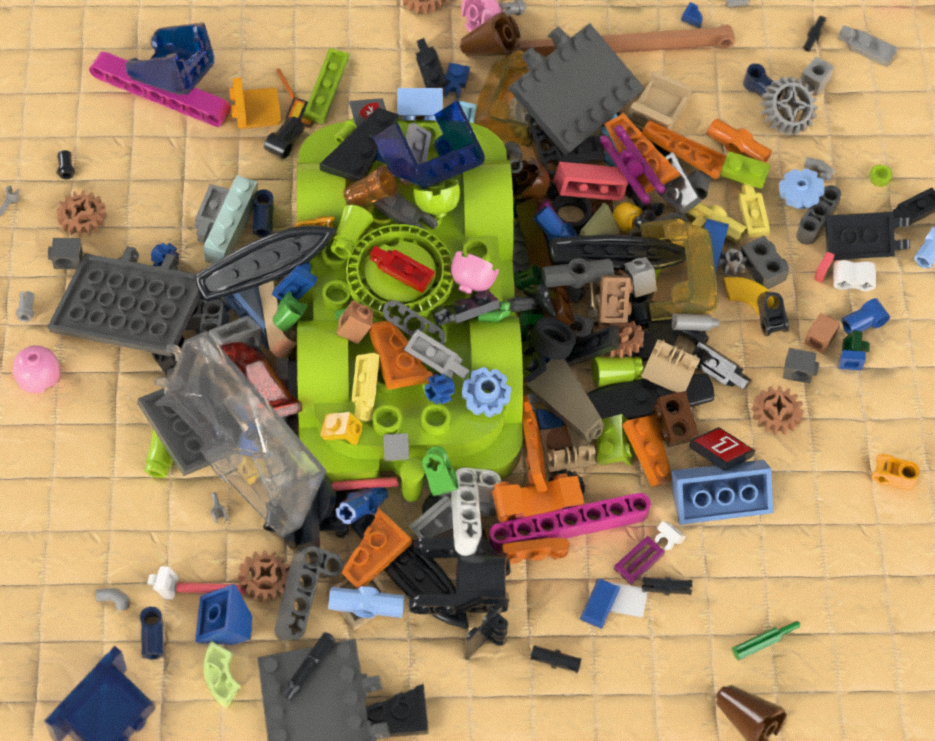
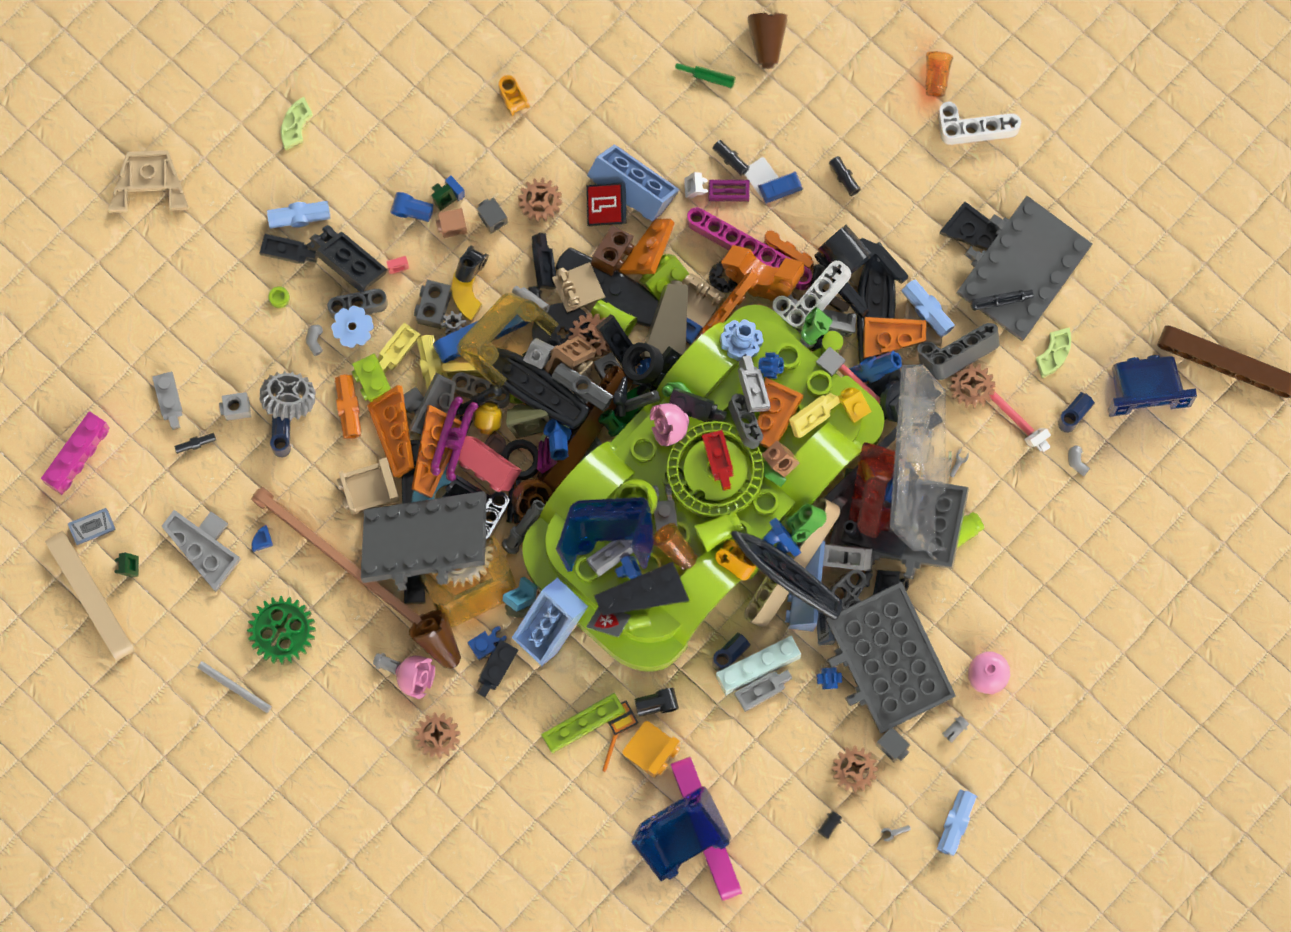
camera: 130 degrees left, 15 degrees up
blue slope [195,584,253,645] -> none
black hinge [465,606,508,660] -> none
reddish brown tile [546,426,573,451] -> none
white axle [833,260,876,291] -> none

